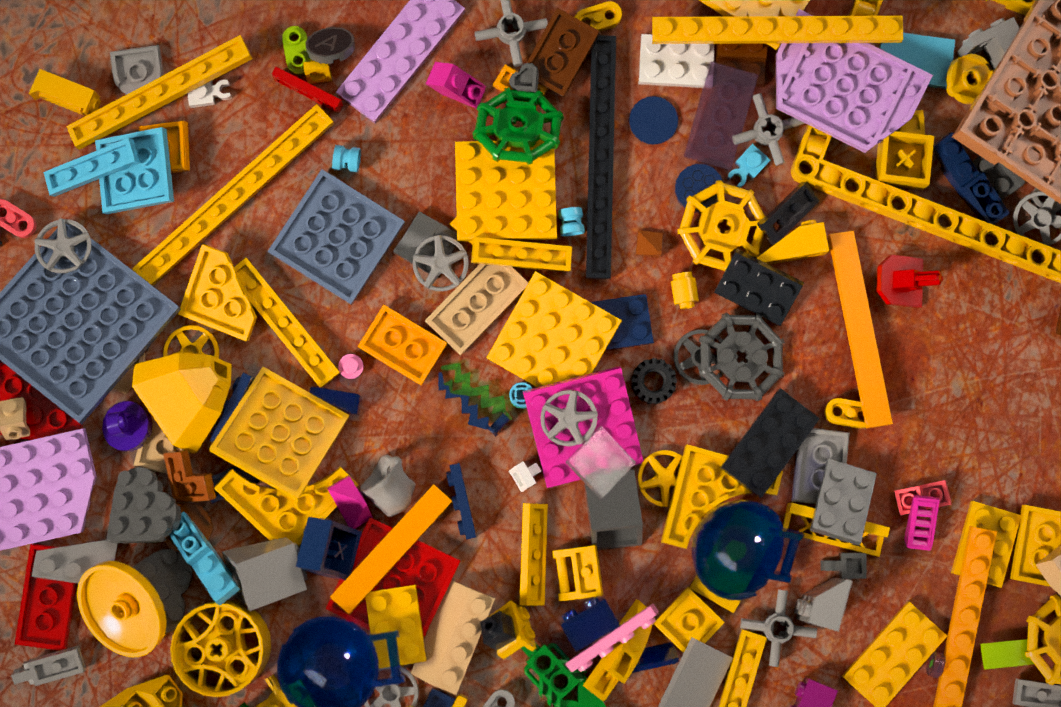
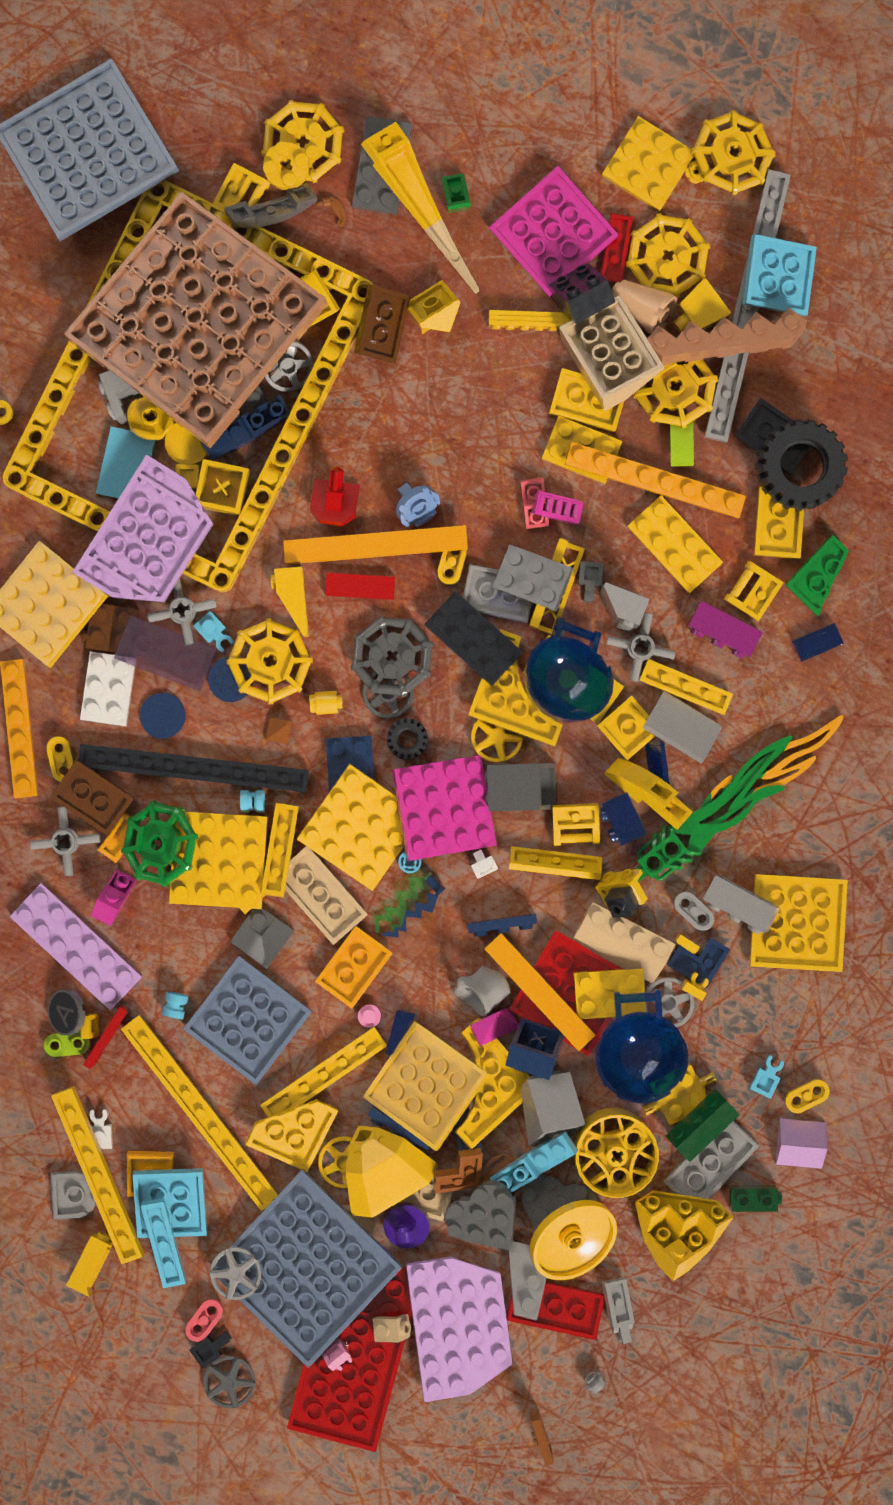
camera: 85 degrees left, 5 degrees up
light grey wheel [413,235,468,291] -> none
dark grey tile [509,63,539,92] -> none
light grey wheel [540,390,598,446] -> none
clear plate [565,426,636,499] -> none
bright pink plate [566,604,659,673] -> none
yellow plate [652,16,903,44] -> none
black plate [714,249,804,326] -> none
black plate [757,182,819,245] -> none
tile [926,651,946,678] -> none
none -> yellow tile [165,423,208,465]
none -> red tile [325,573,395,600]
none -> medium blue tile [396,483,440,527]

